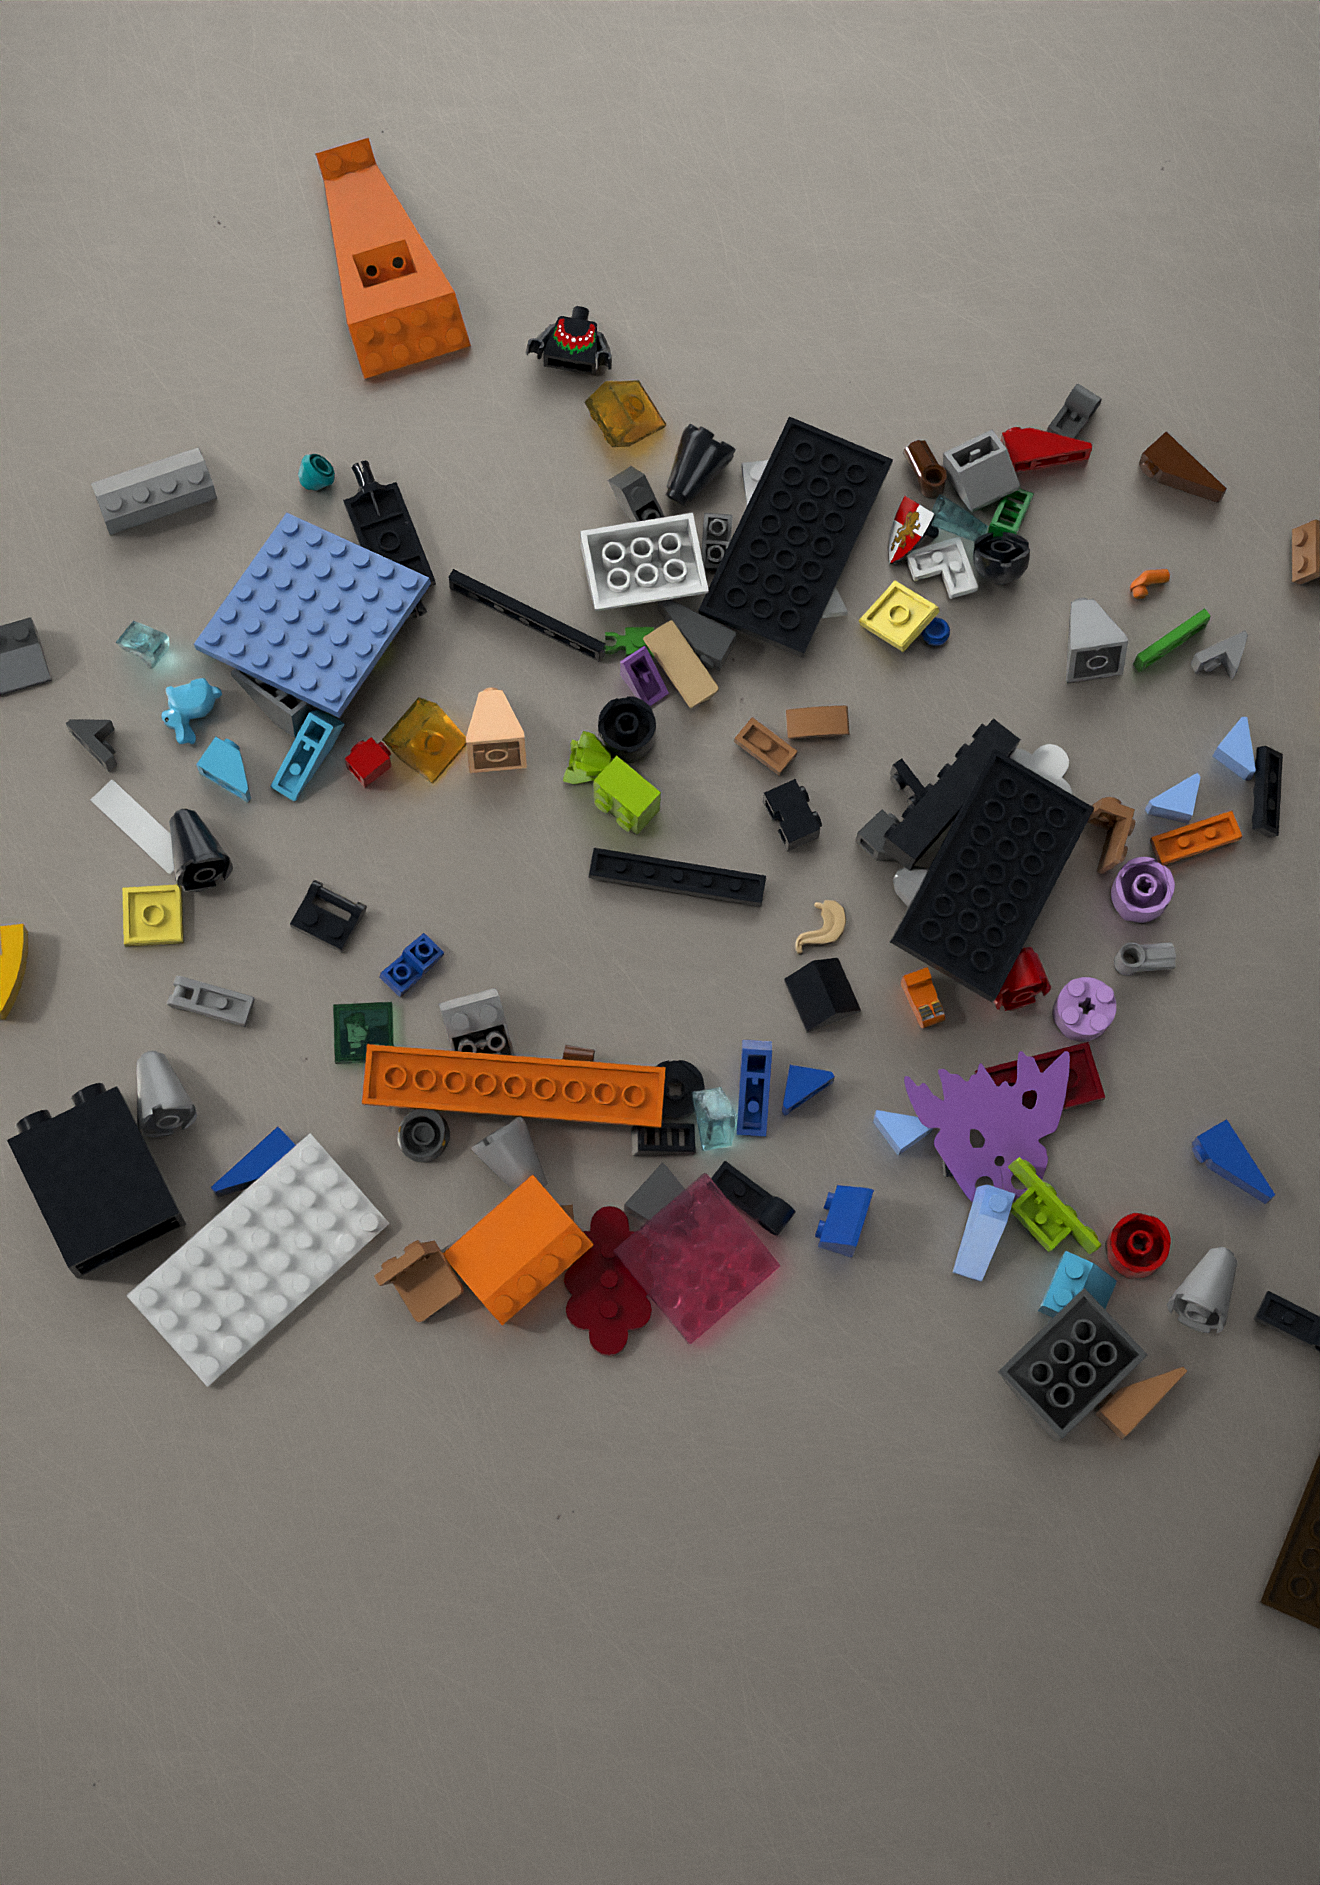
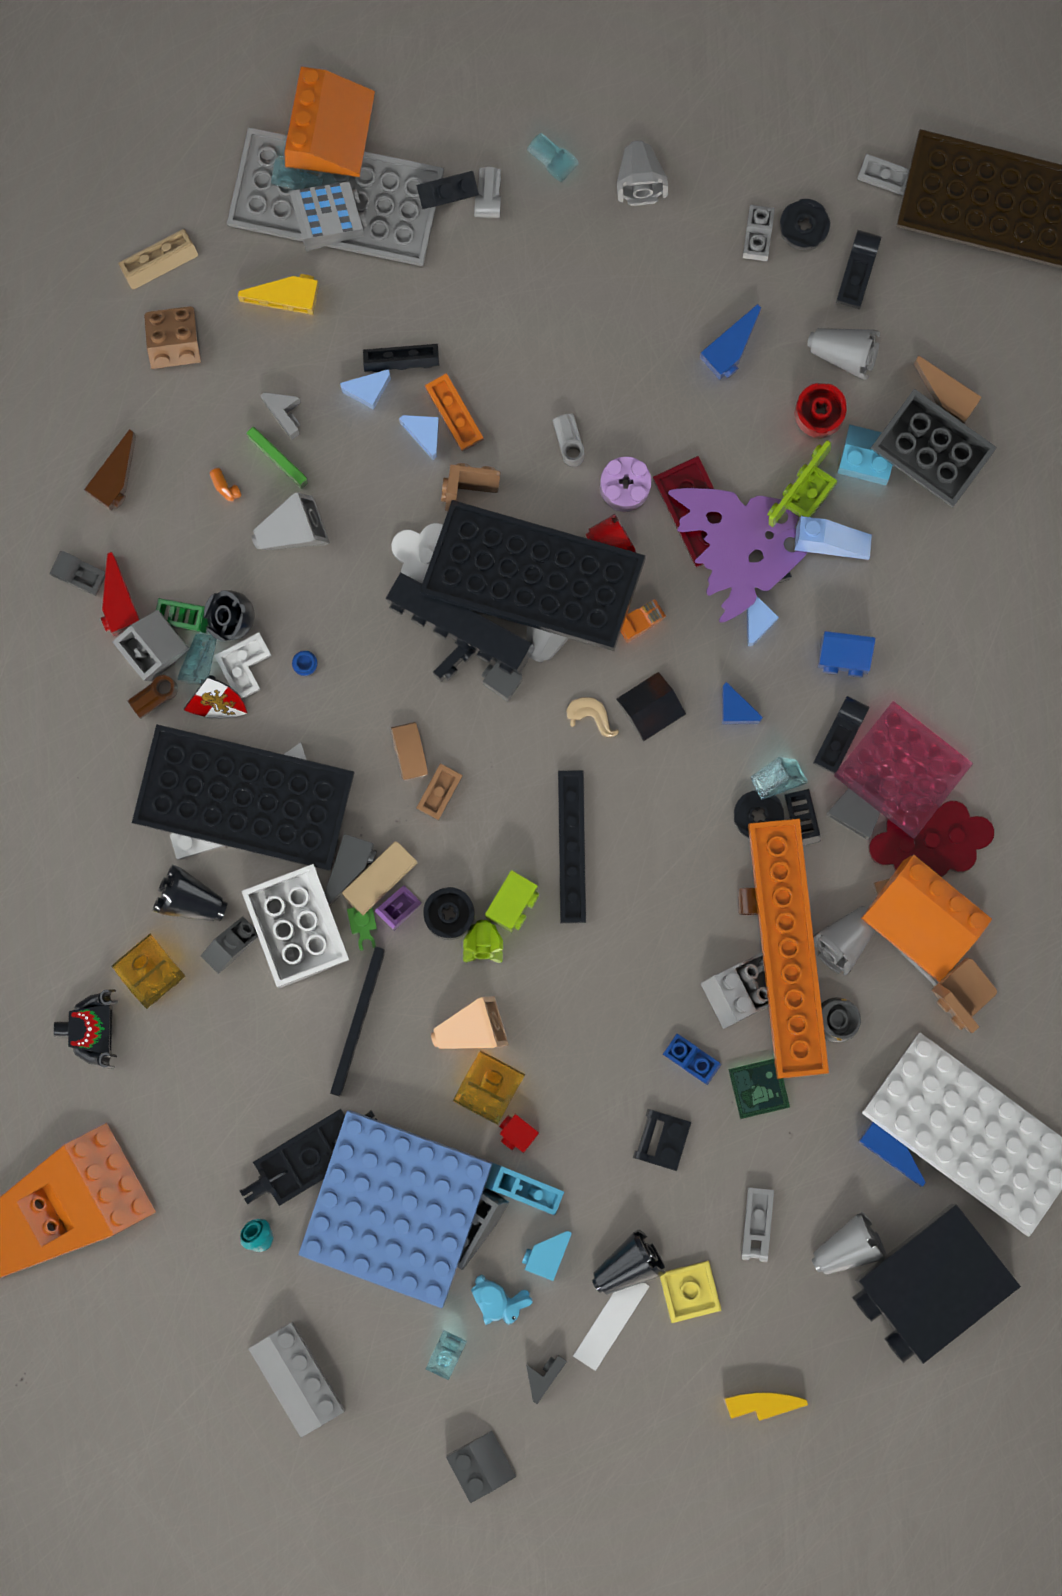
camera: 95 degrees left, 10 degrees up
light grey slope [701,513,732,569] -> none
blue slope [737,1040,772,1136] -> none
black brick [762,779,822,852] -> none
light yellow tile [859,580,940,652] -> none
lavender brick [1111,857,1175,923] -> none

